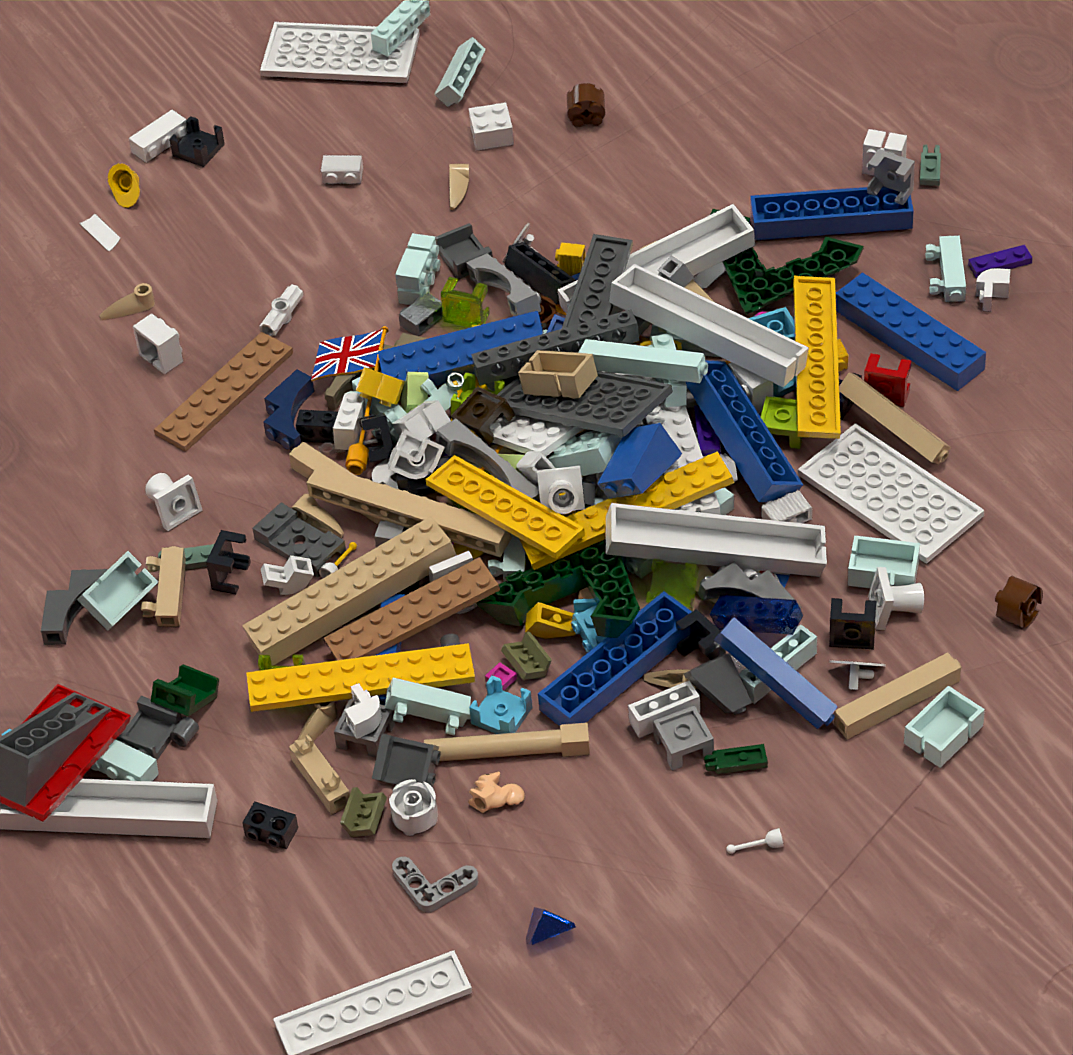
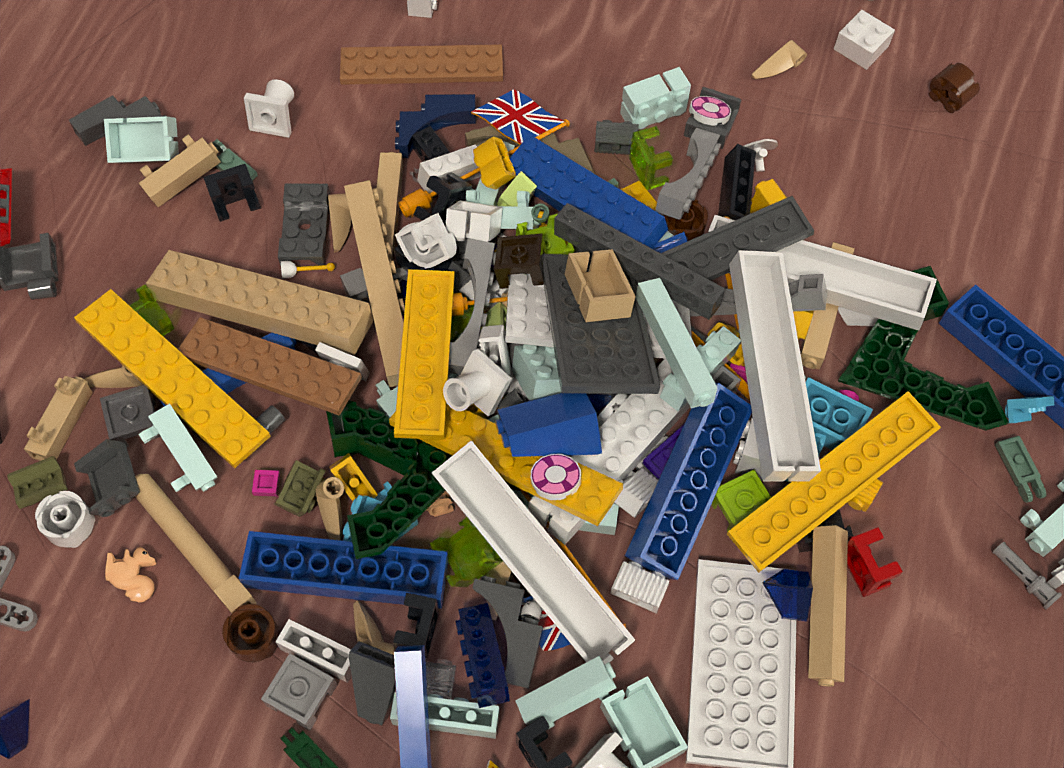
camera: 45 degrees right, 15 degrees up
dark green panel [151,664,219,717] -> none
white piece [259,284,303,337] -> none
white brick [261,556,314,595] -> none
white brick [345,683,381,739] -> none
medium azure panel [469,676,533,734] -> none
blue brick [836,272,986,391] -> none
none -> reddish brown brick [222,604,280,663]
none -> tan piece [316,477,344,541]
none -> light aqua brick [515,656,617,729]
none -> tile [530,454,581,500]
none -> tile [689,96,731,126]
none -> clear blue slope [762,569,813,622]
none -> light grey pin [992,542,1062,610]
none -> sand green hinge [995,436,1047,503]
none -> medium azure bracket [1005,396,1054,423]

